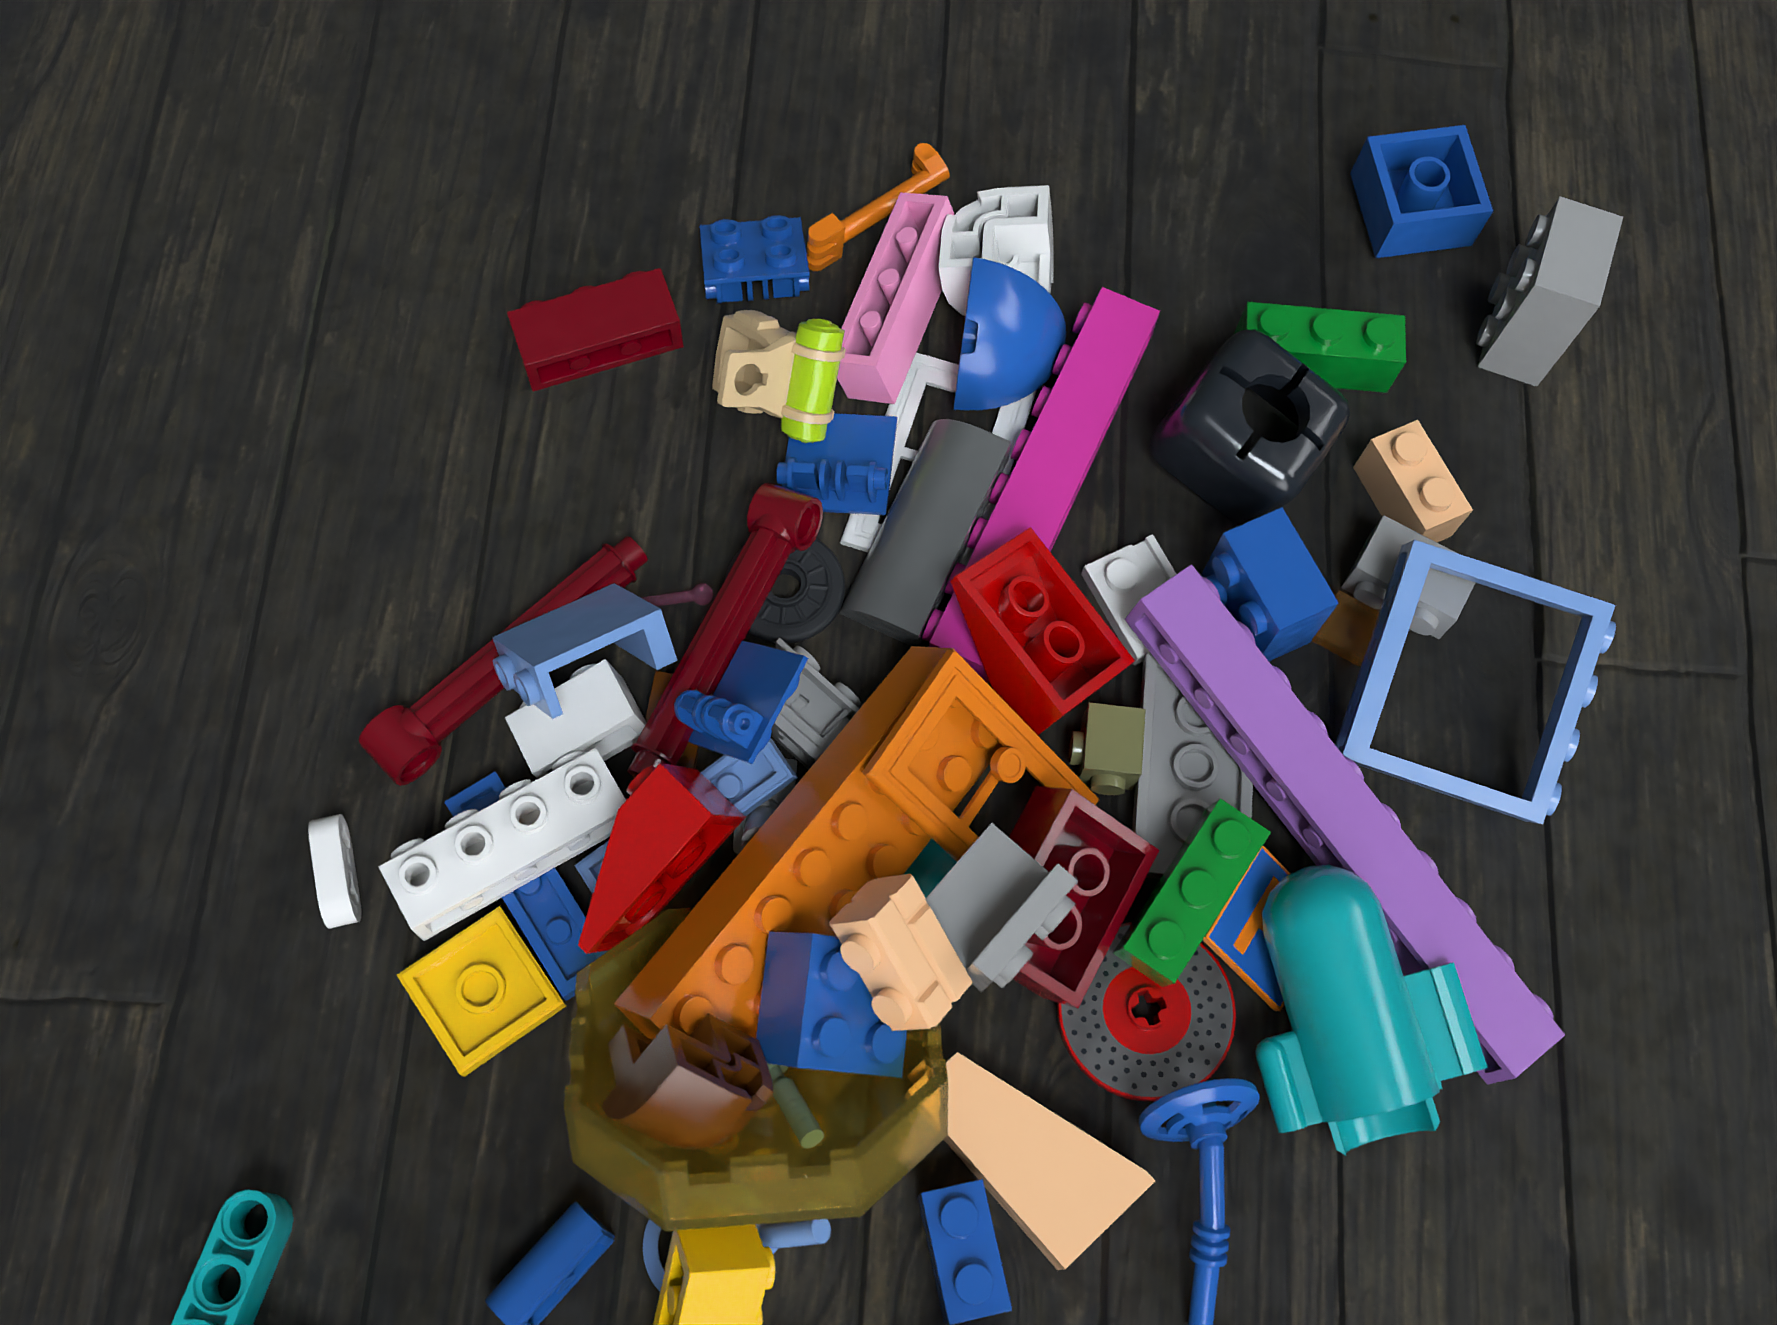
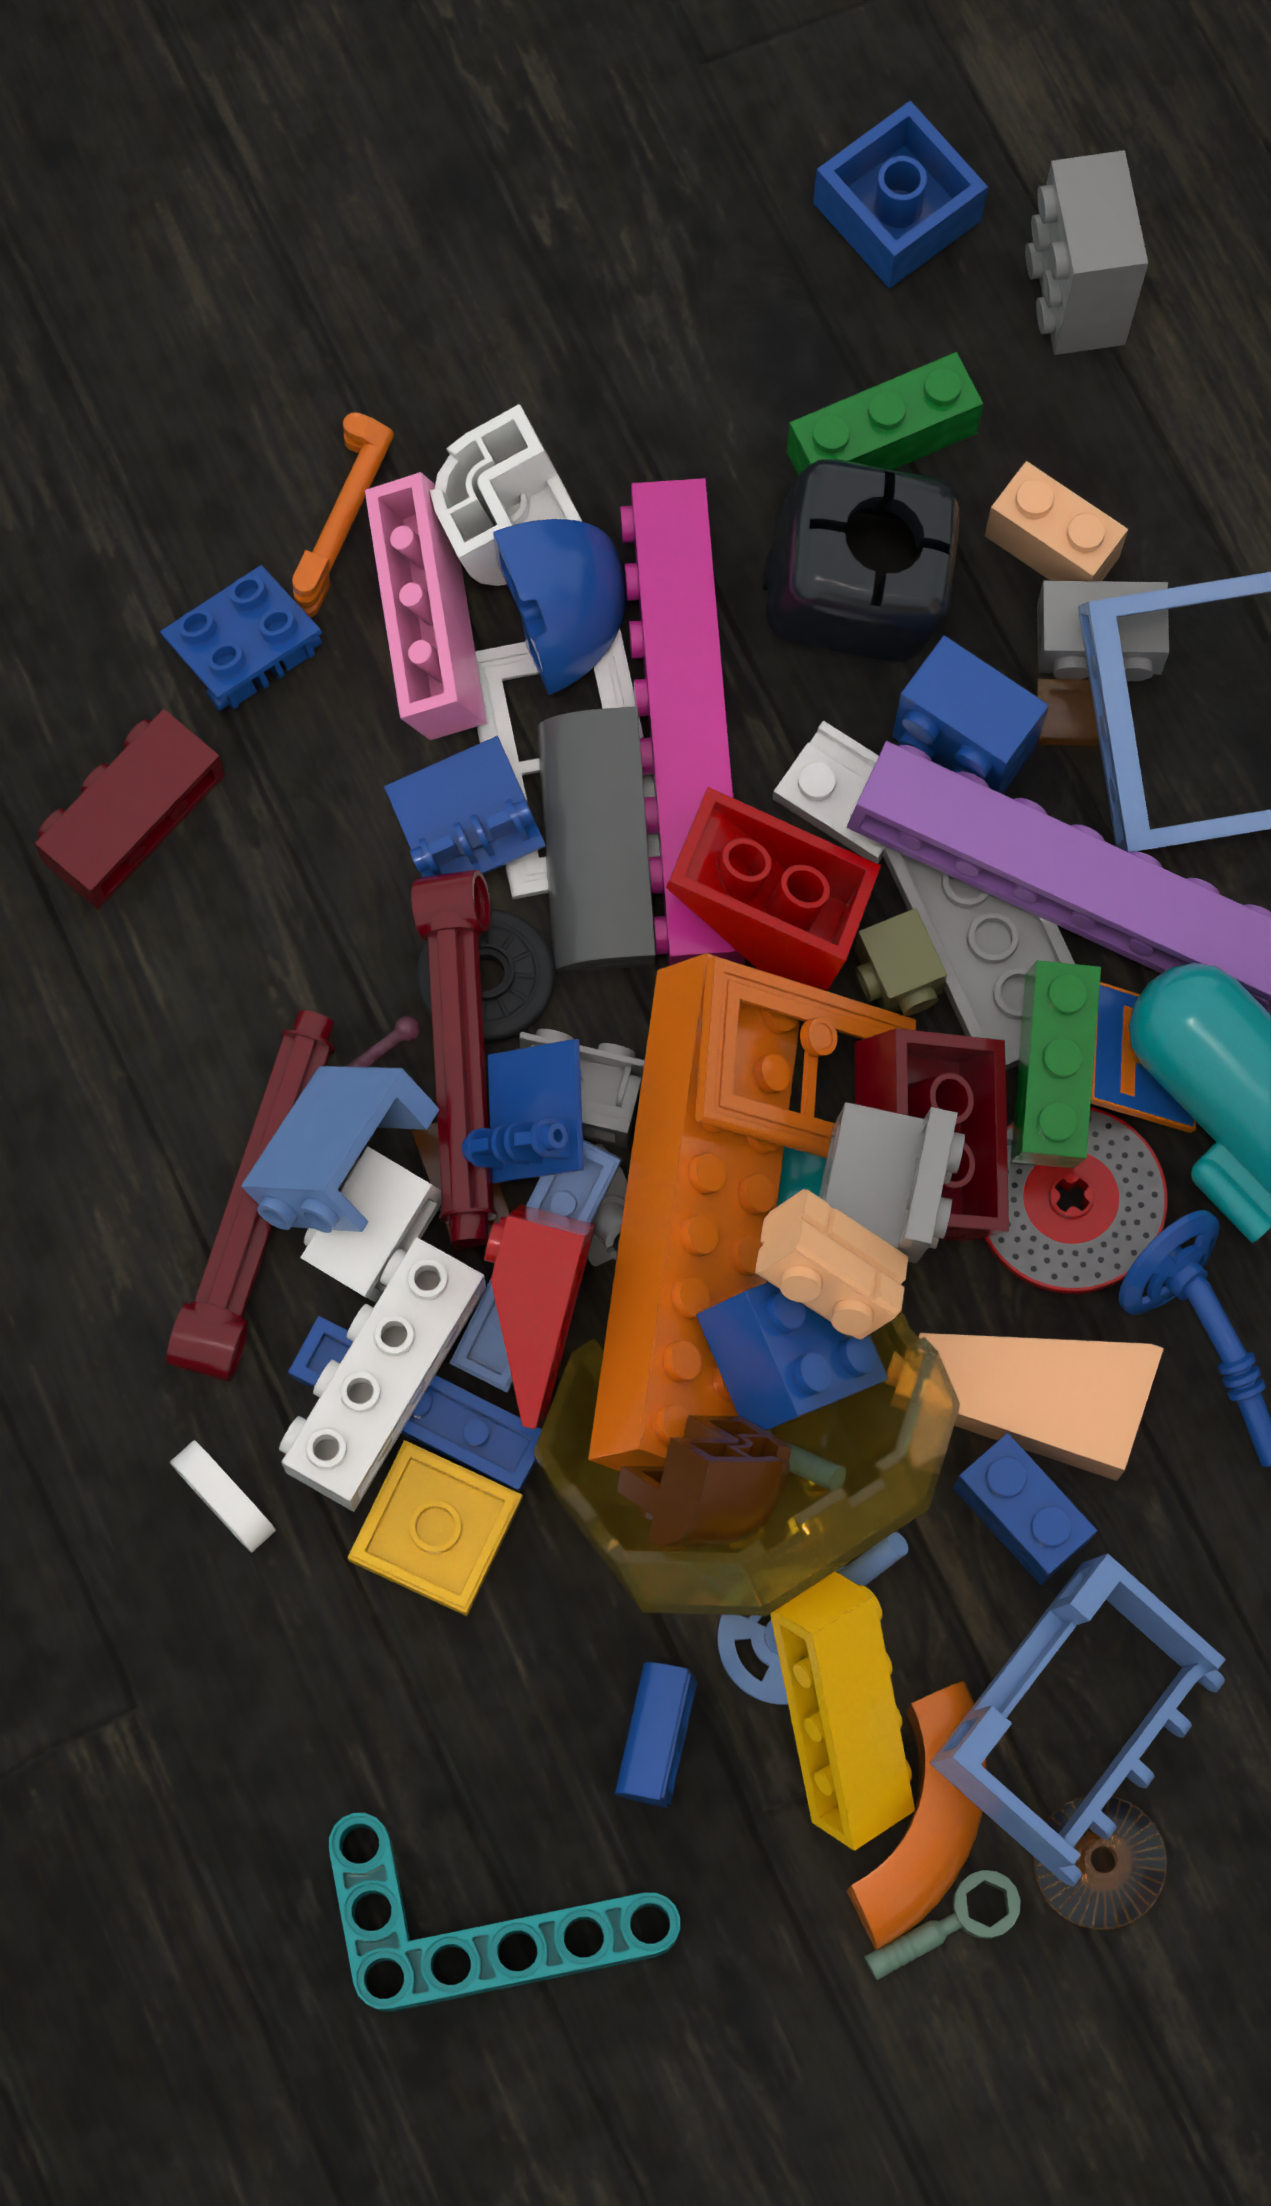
camera: 25 degrees left, 5 degrees up
tan piece [712,310,846,443] -> none

